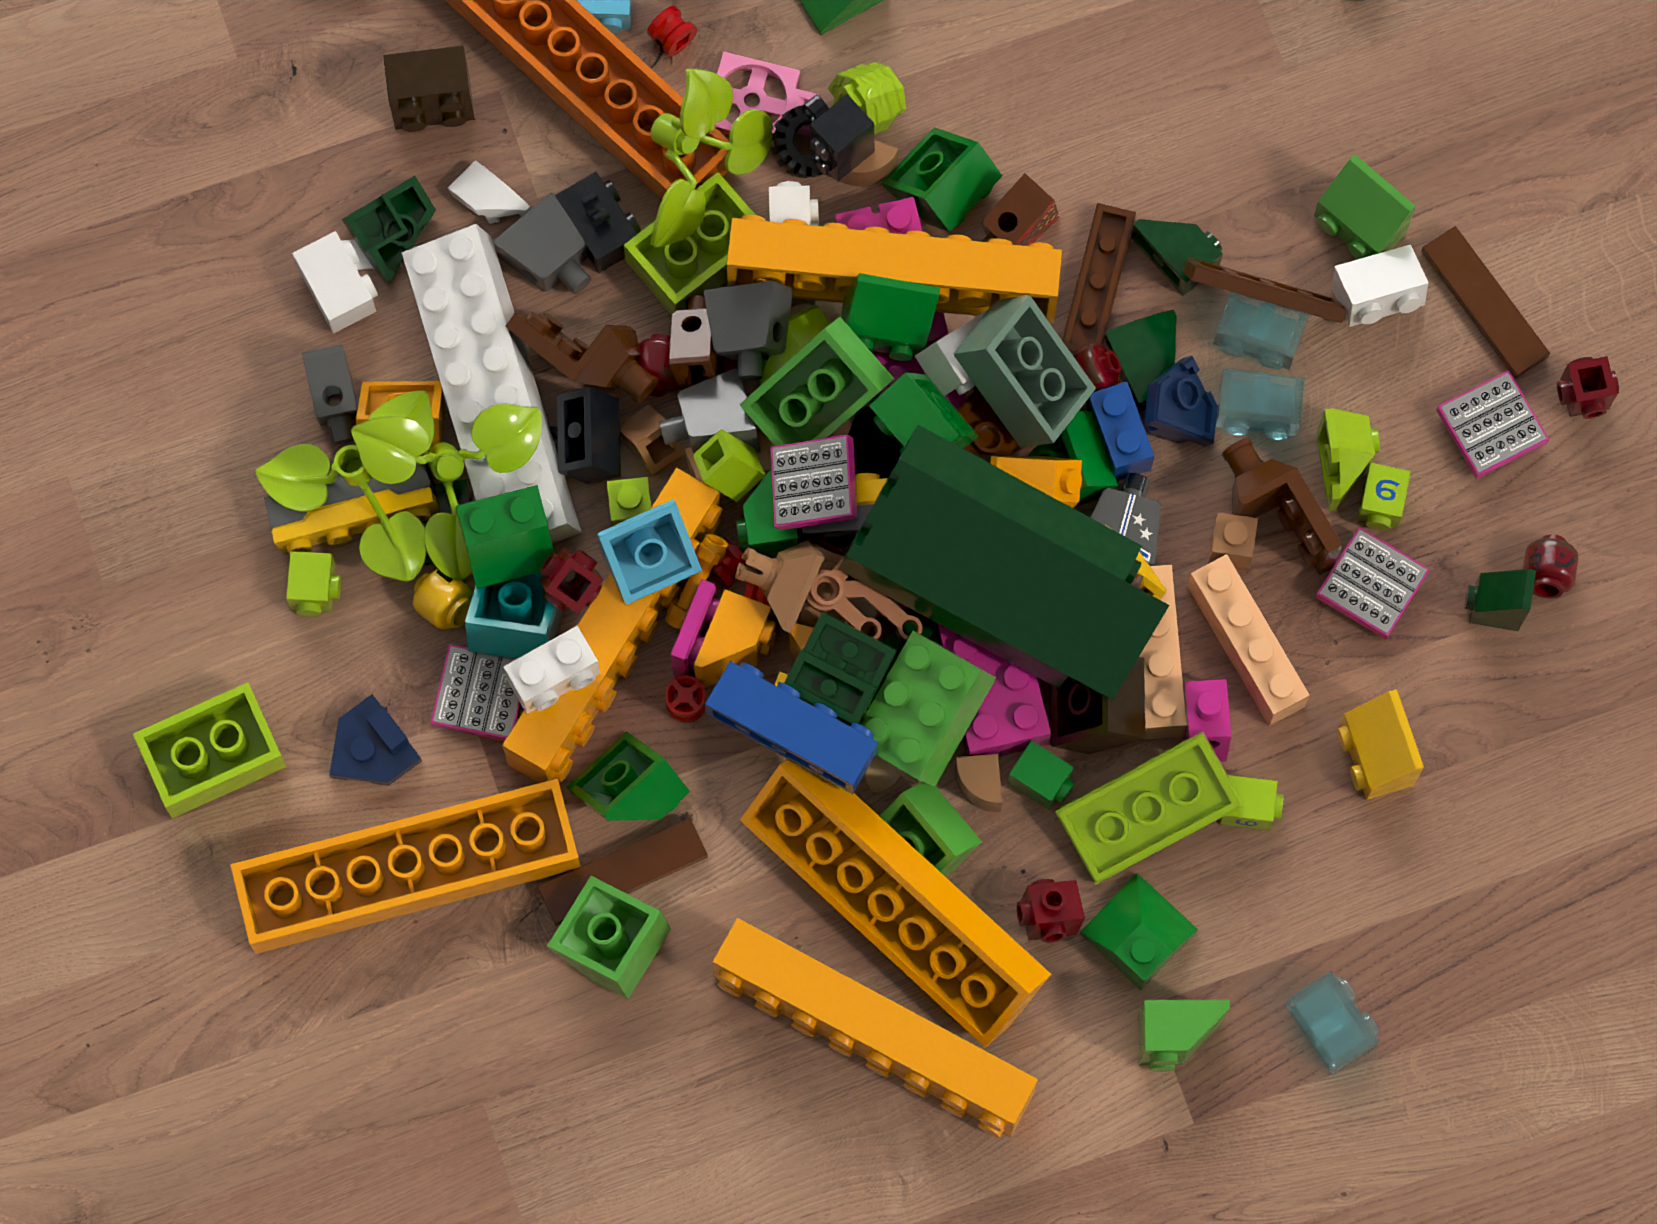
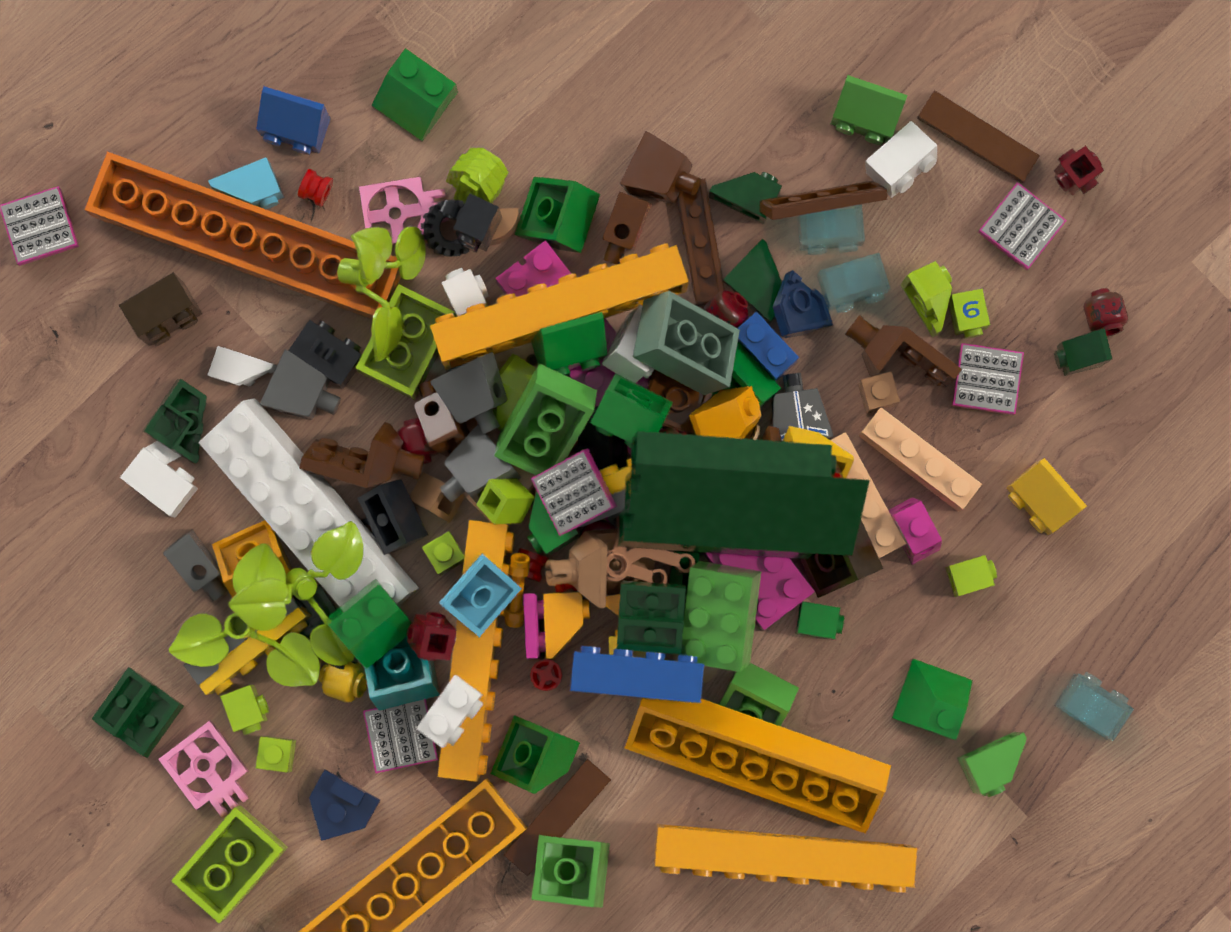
camera: 25 degrees left, 10 degrees up
medium nougat brick [955,754,1002,812] -> none
dark red brick [1016,879,1085,943] -> none
lime tile [1055,731,1243,884] -> none
none -> dark green slope [92,667,184,758]
none -> bright pink piece [159,720,249,818]
none -> lime brick [256,736,296,773]
none -> reddish brown torso [620,131,701,203]

